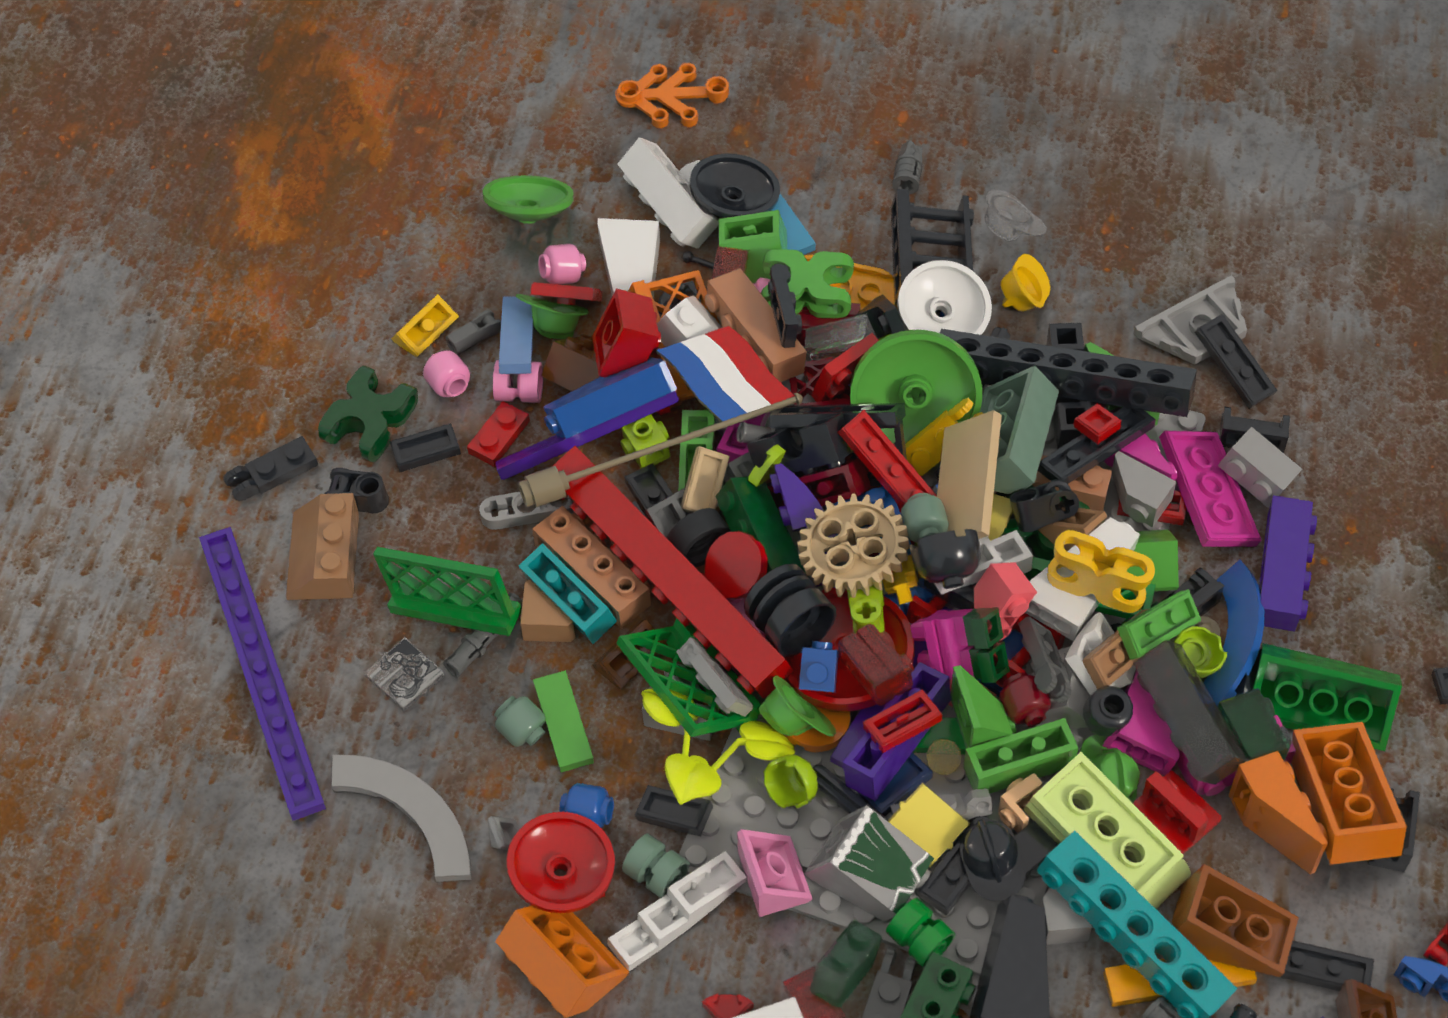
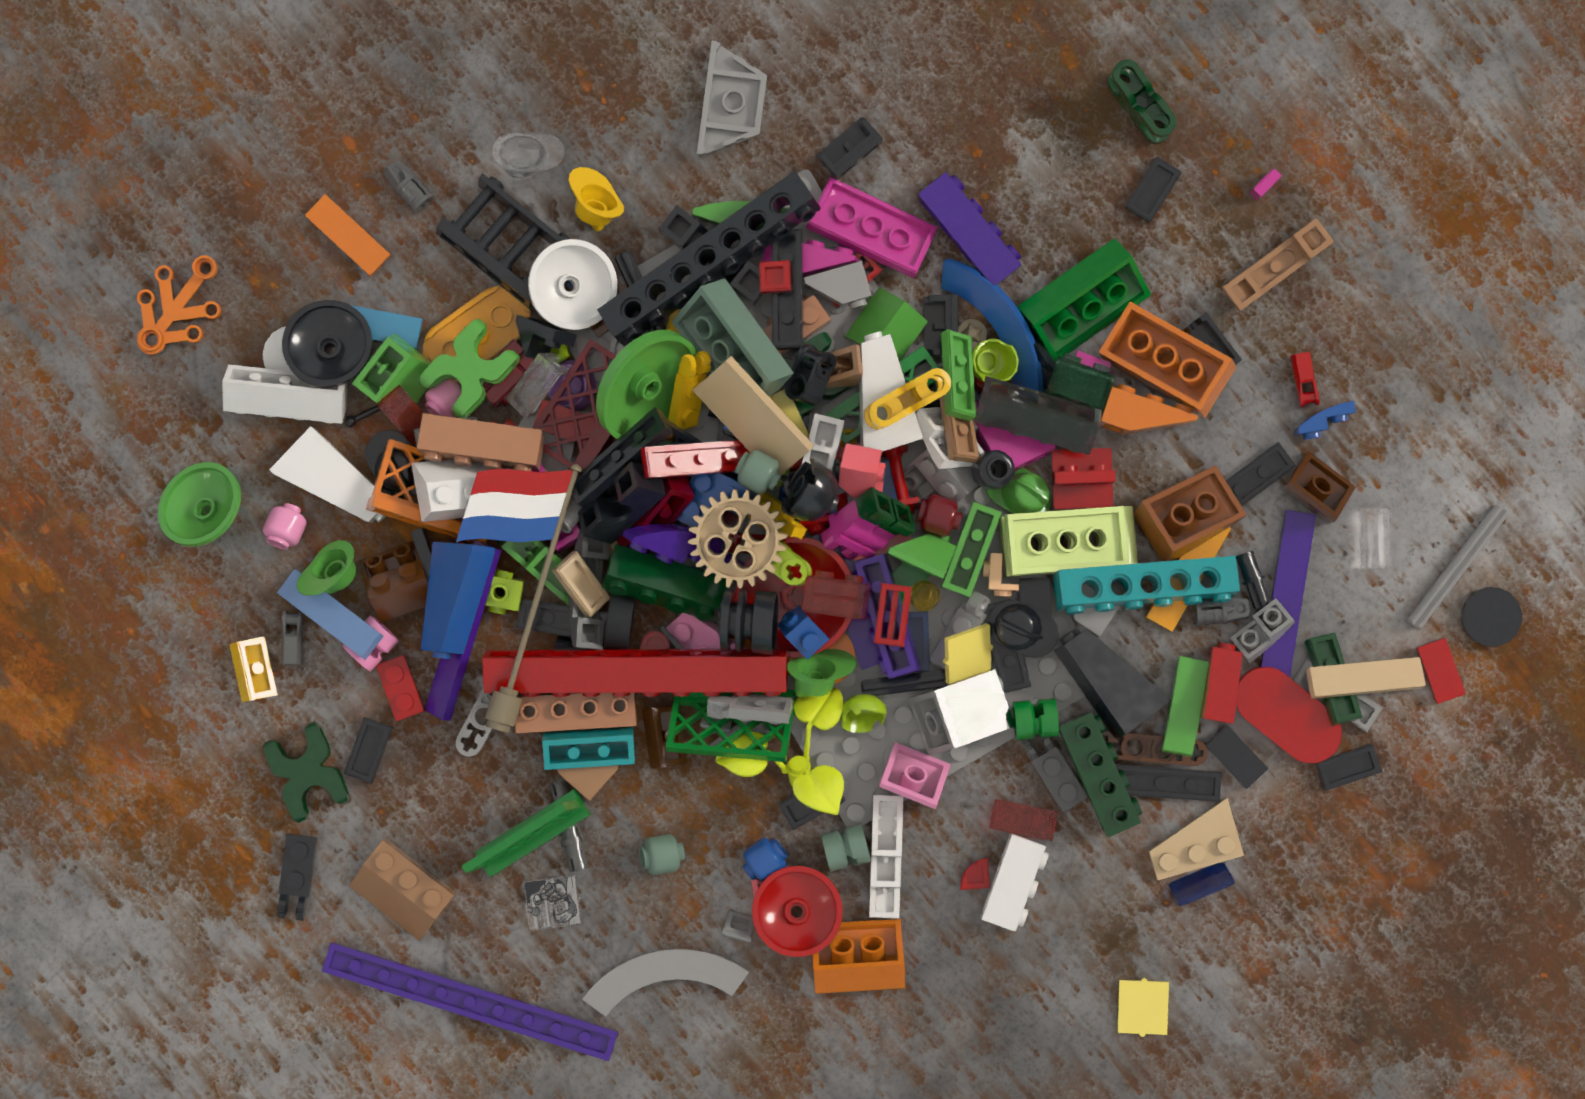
camera: 55 degrees left, 30 degrees up
black piece [324,468,389,514] -> none
bright pink head [423,351,470,397] -> none
red plate [530,282,603,305] -> none
bright green tile [533,670,594,772] -> none
red slope [592,288,661,378] -> none
red tile [705,532,768,599] -> none
lime tile [748,445,786,487] -> none
black hinge [768,263,802,348] -> none
clear green brick [809,920,882,1007] -> none
red plate [811,333,879,402] -> none
dark grey hinge [1018,616,1072,703] -> none
black tile [1194,314,1278,409] -> none
light grey brick [1218,427,1302,508] -> none
none -> orange tile [305,194,391,277]

